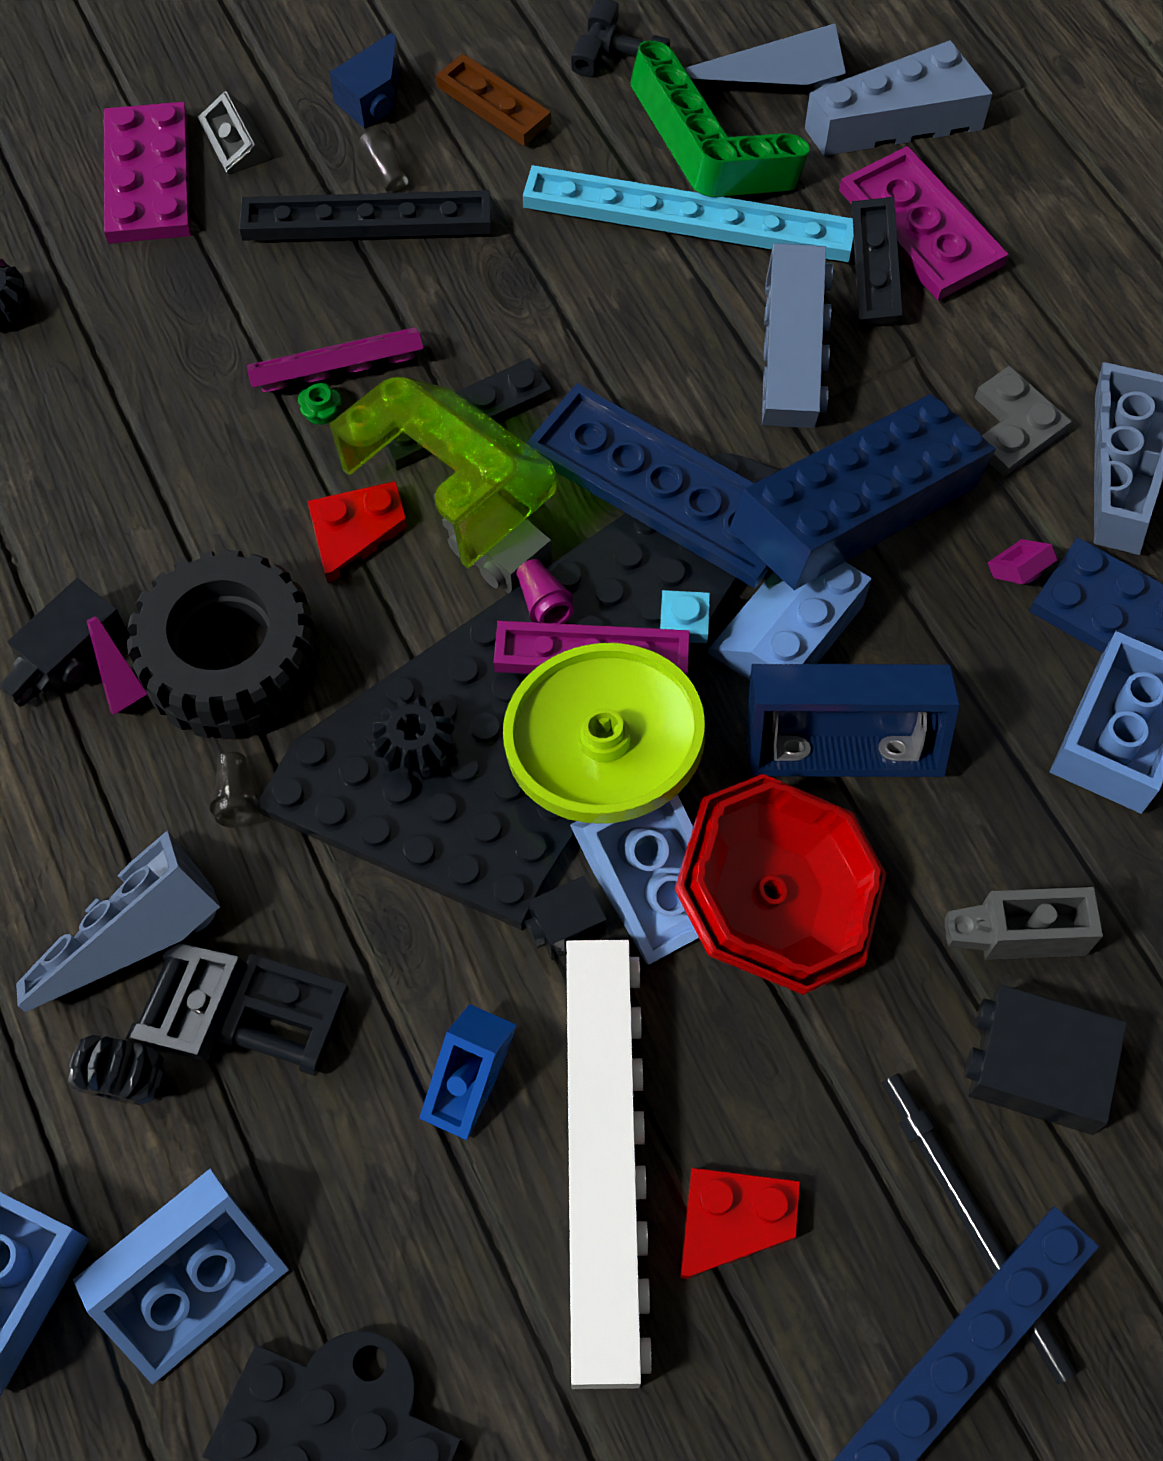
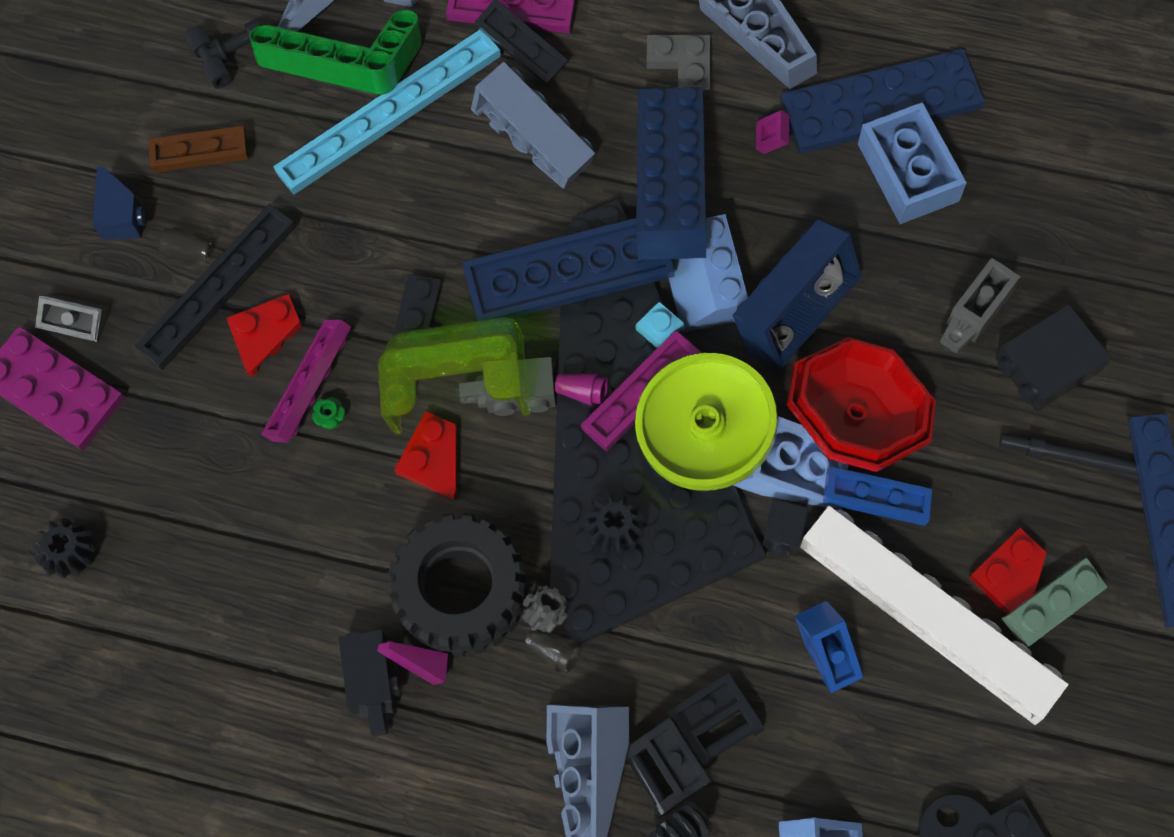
camera: 45 degrees left, 5 degrees up
none -> red wing [226,294,302,377]
none -> dark grey gear [522,586,568,633]
none -> blue plate [823,466,932,526]
none -> sand green plate [1002,558,1108,647]

